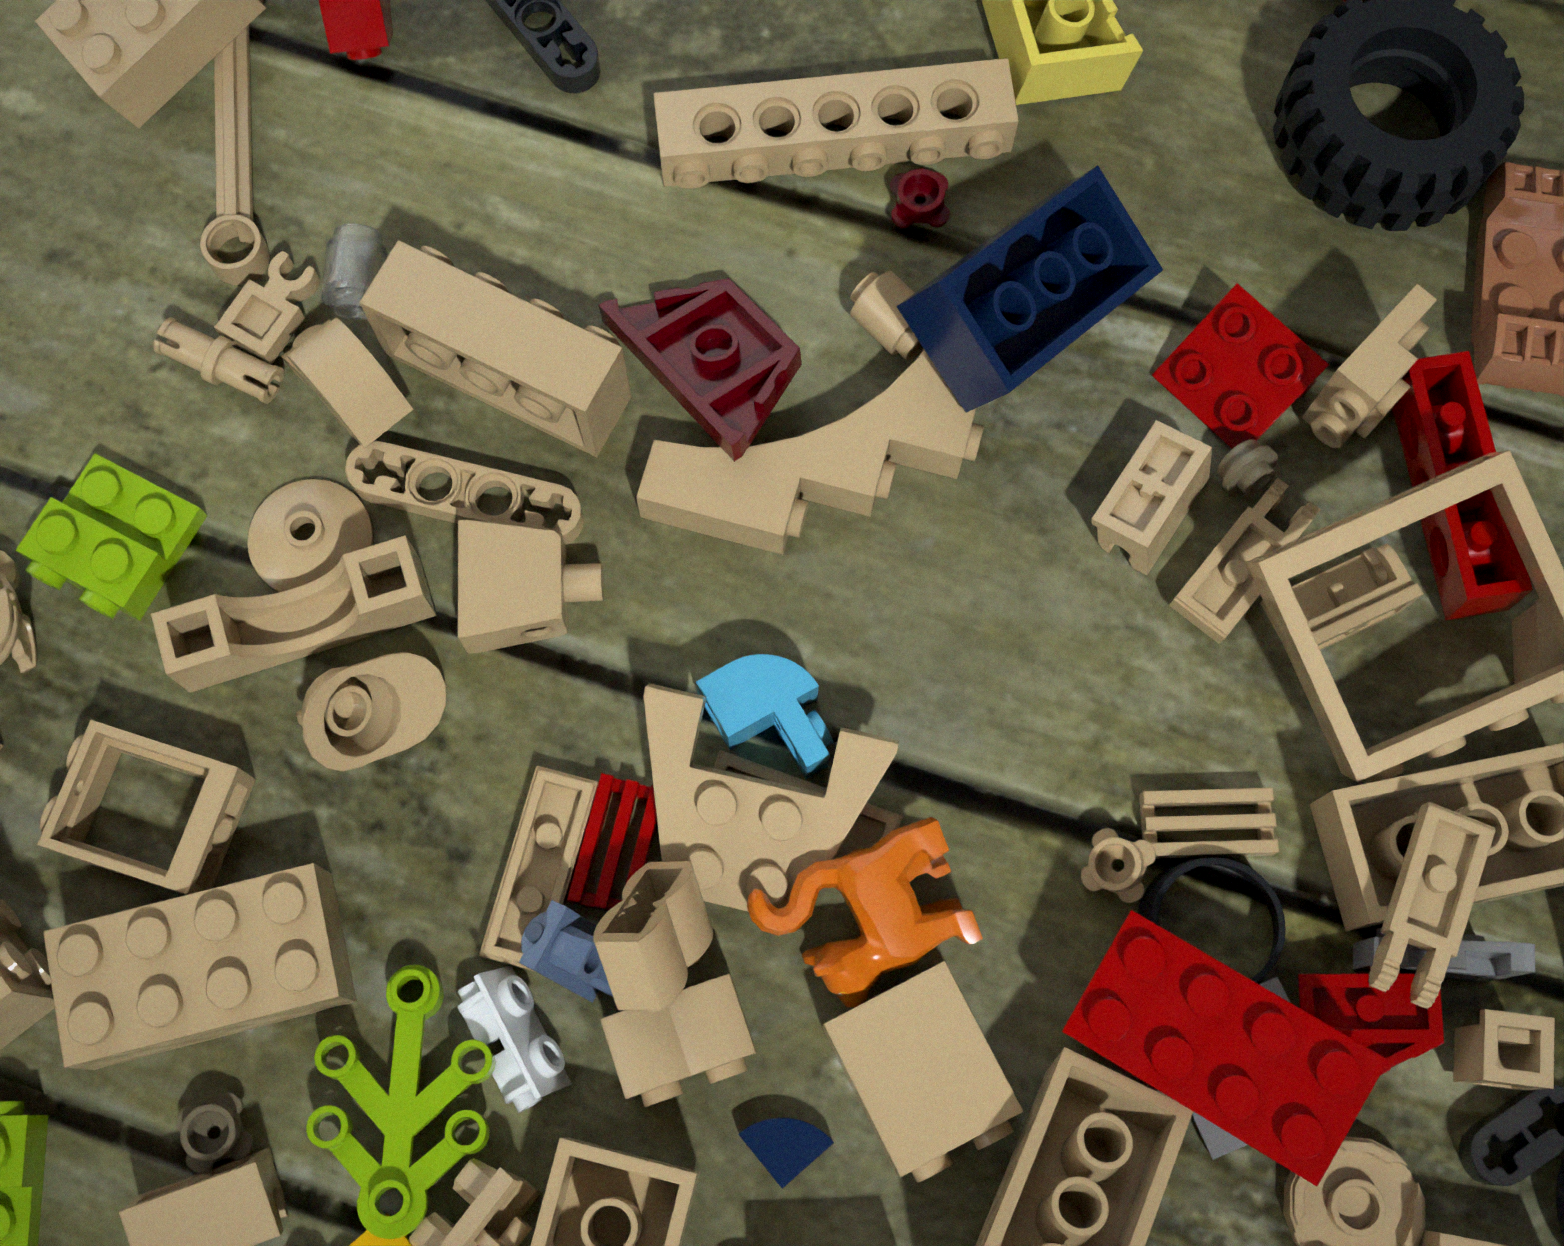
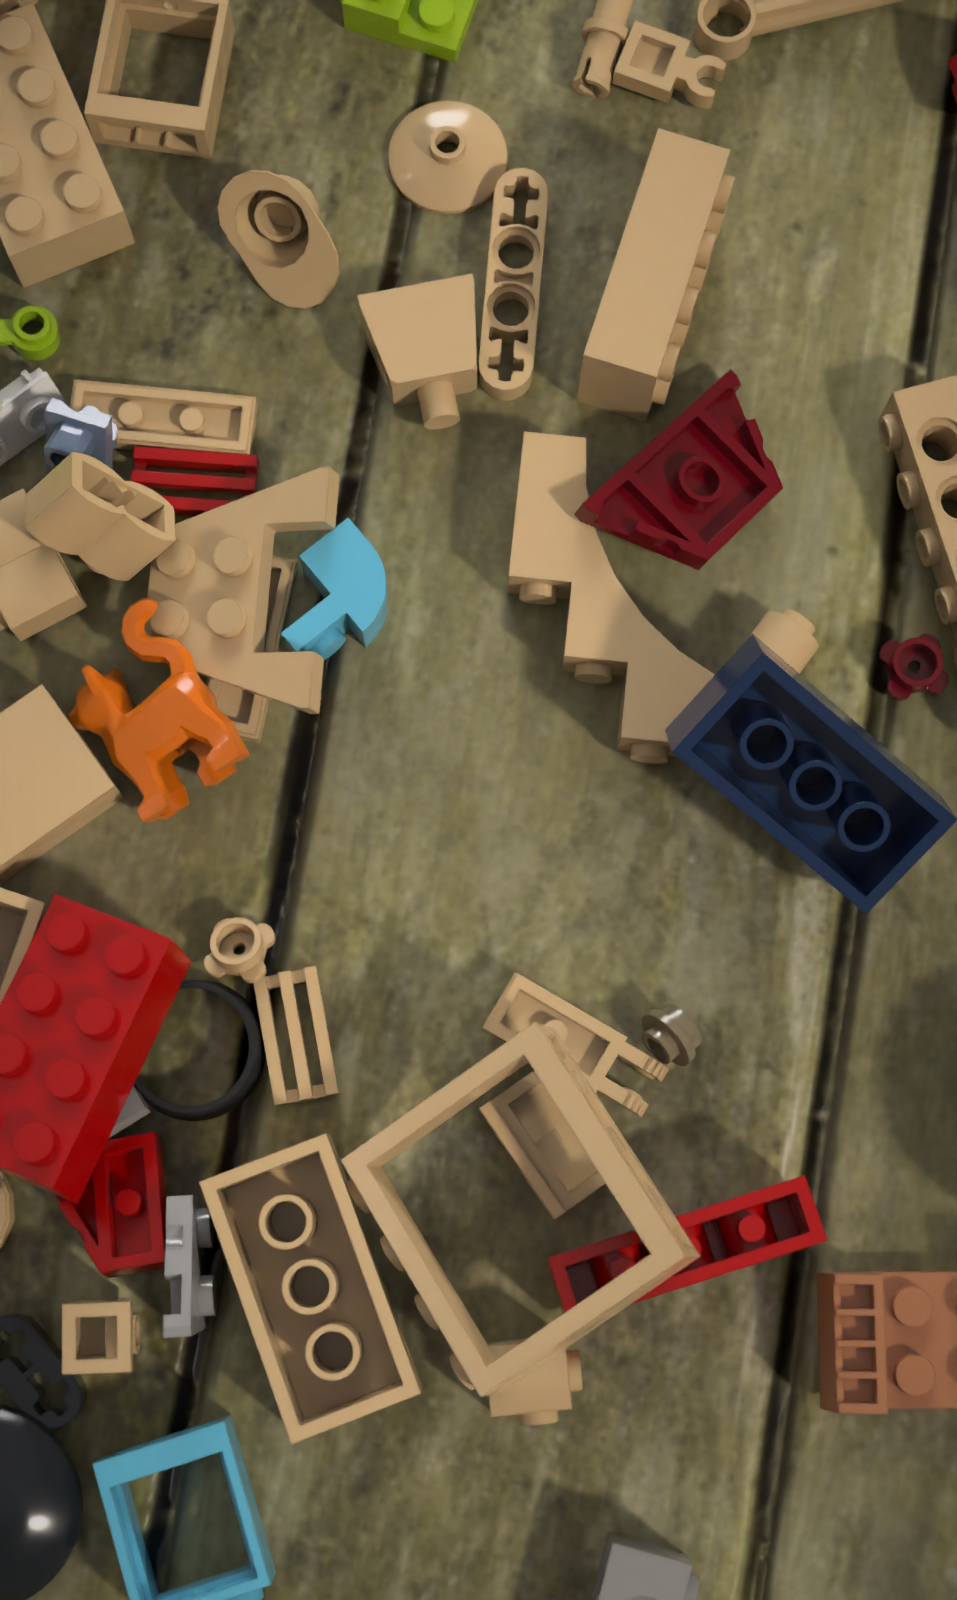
camera: 80 degrees right, 5 degrees up
tan arch [151,535,437,693] -> none
tan brick [281,317,414,448] -> none
clear brick [321,223,388,320] -> none
tan hinge [1092,420,1212,575] -> none
red hinge [1152,283,1329,449] -> none
tan plate [1302,284,1437,449] -> none
tan hinge [1368,802,1496,1009] -> none

